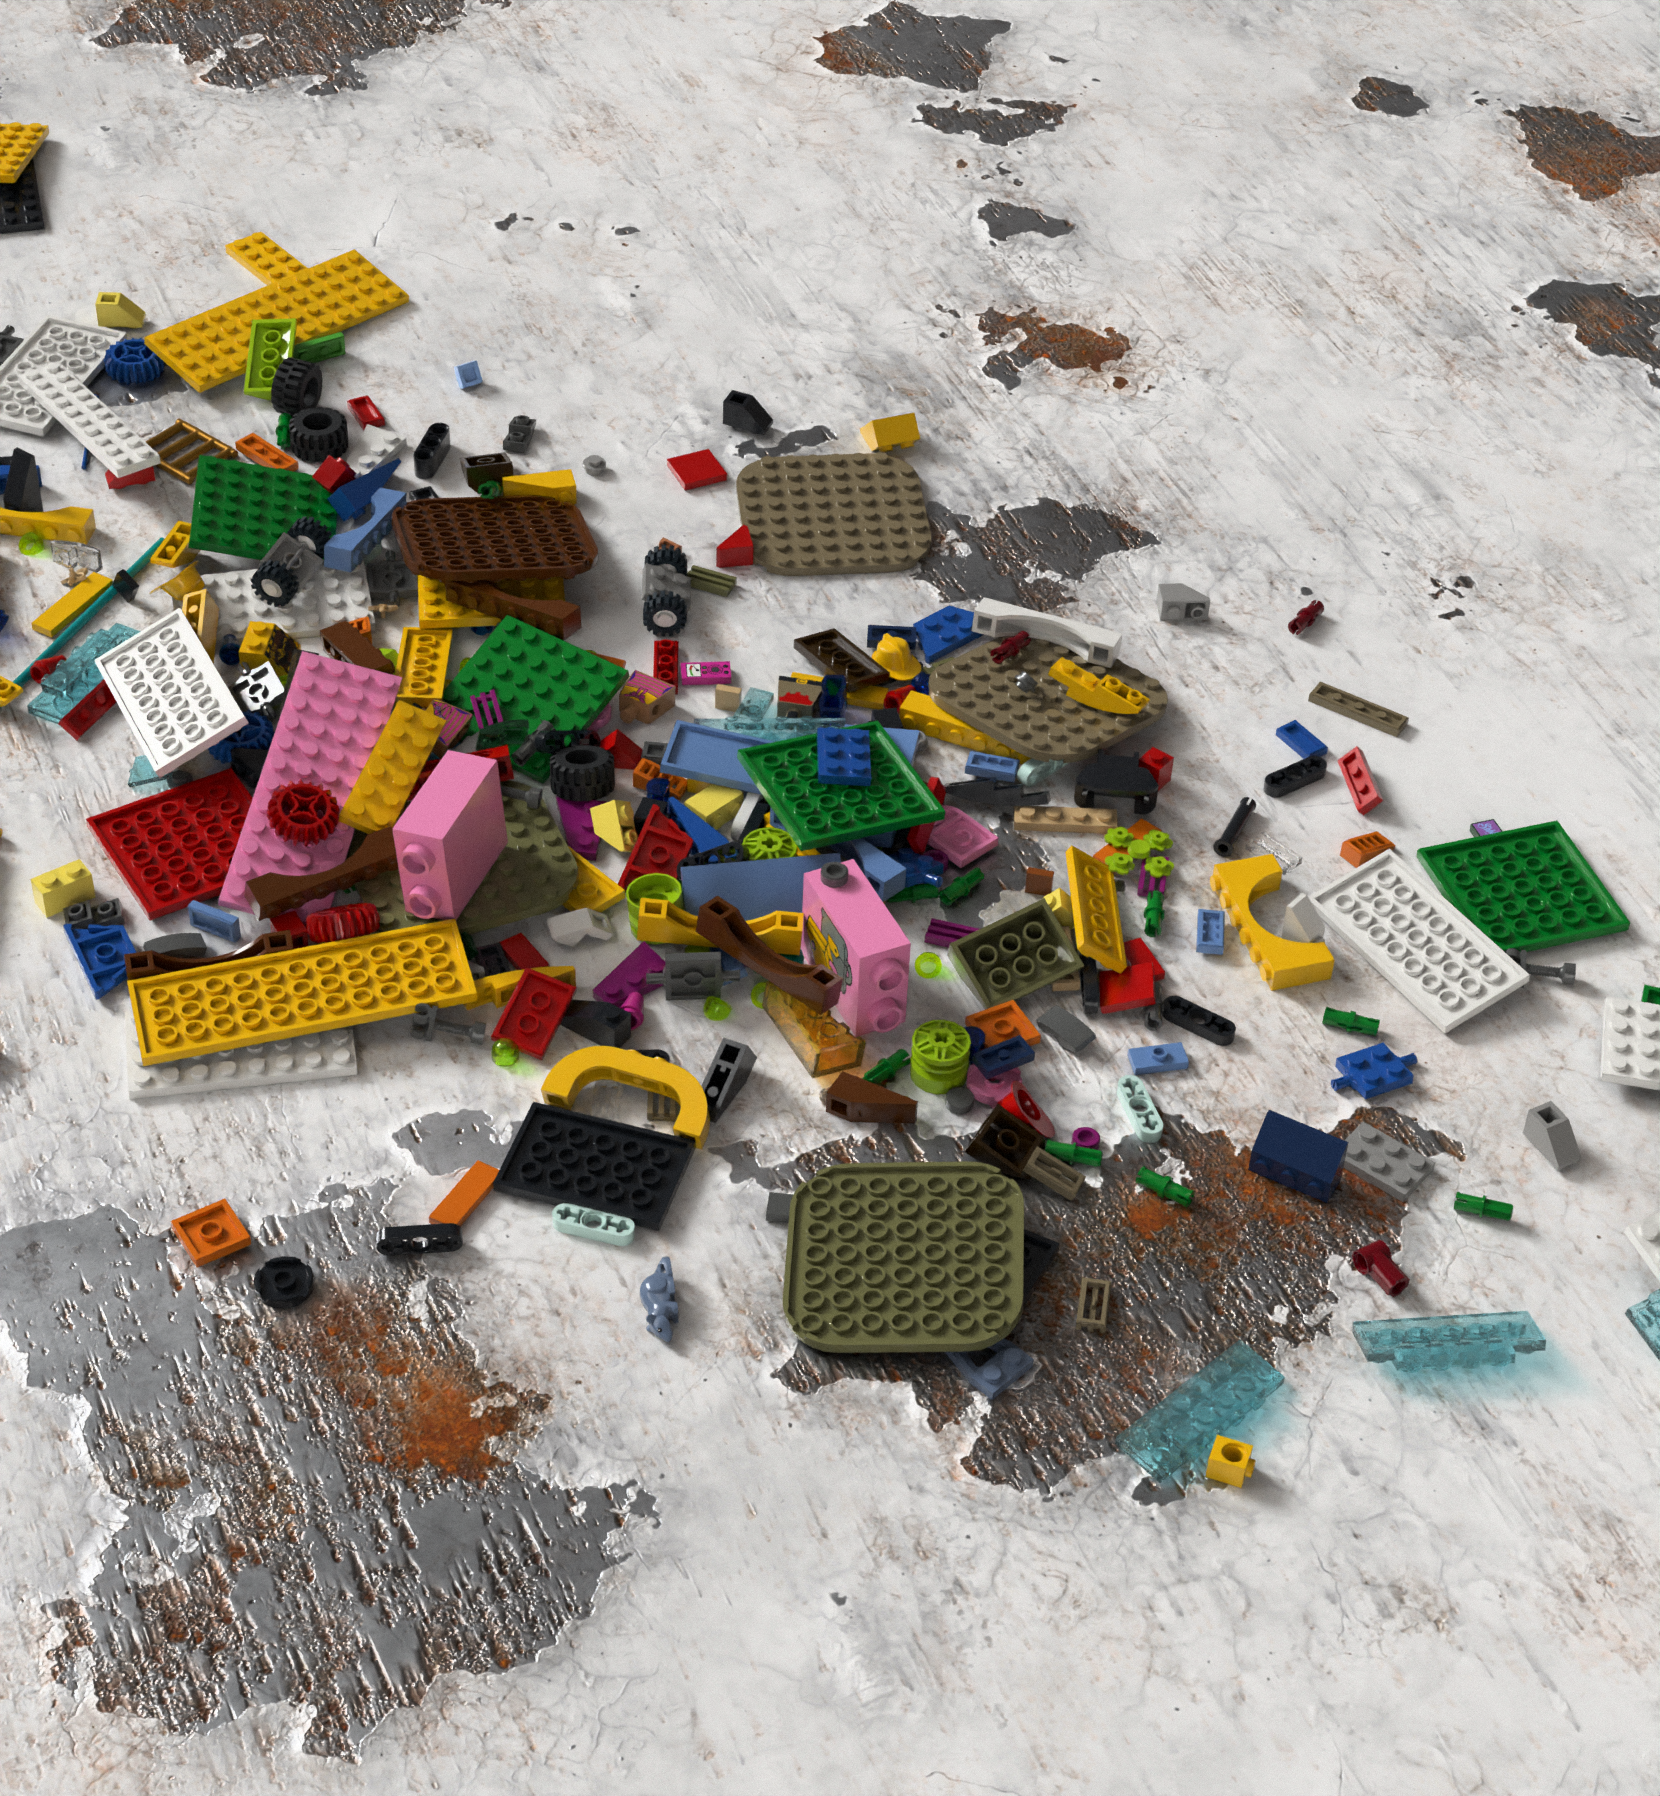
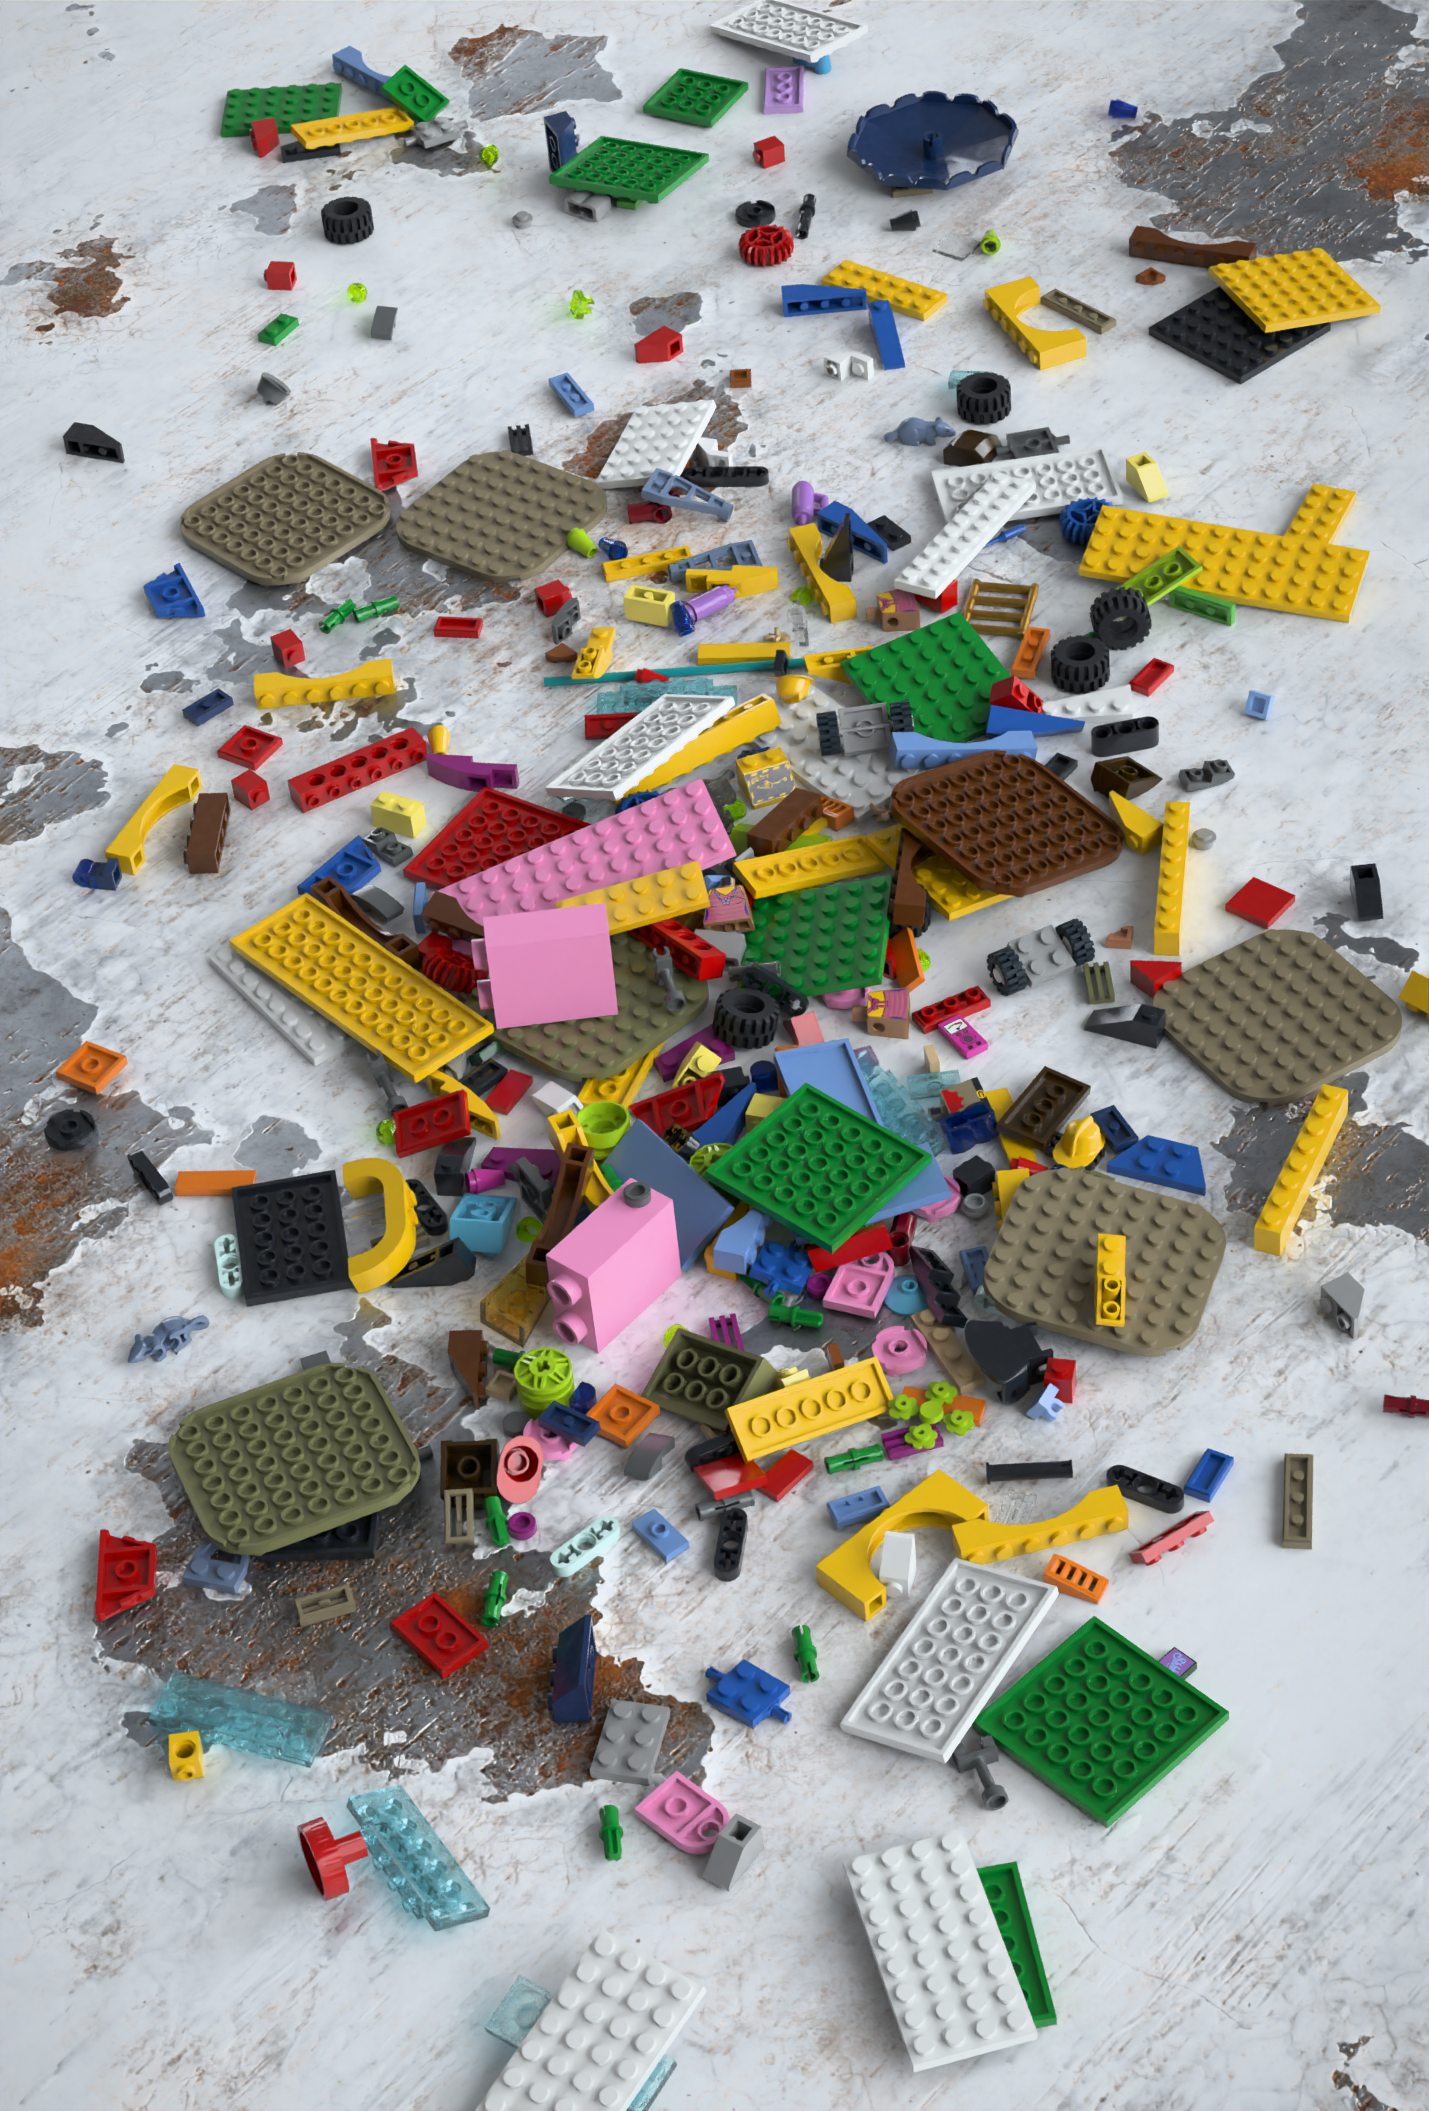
camera: 70 degrees right, 0 degrees up
red gear [267,779,340,847] -> none
magenta tile [470,689,507,738] -> none
clear green slope [475,719,529,751] -> none
green pin [478,481,503,499] -> none
blue plate [817,727,871,786] -> none
white arch [972,597,1122,668] -> none
dark red pin [990,631,1031,664] -> none
dark grey plate [1014,671,1038,694] -> none
dark red piece [1352,1240,1410,1297] -> none
none -> red wing [95,1529,157,1622]
none -> red piece [297,1817,369,1901]
none -> red tile [389,1592,489,1679]
none -> magenta slope [426,754,519,792]
none -> medium azure slope [449,1193,517,1256]
none -> tan tile [485,1369,518,1403]
none -> bright pink plate [634,1771,730,1854]
none -> medium nougat torso [865,589,920,632]
none -> bright pink plate [872,1326,927,1377]
none -> medium azure dish [884,1275,929,1317]
none -> yellow arch [951,1485,1129,1565]
none -> light blue tile [1026,1383,1064,1422]
none -> black slope [1084,1004,1166,1049]
none -> yellow brick [1154,801,1190,956]
none -> yellow brick [1254,1084,1348,1256]

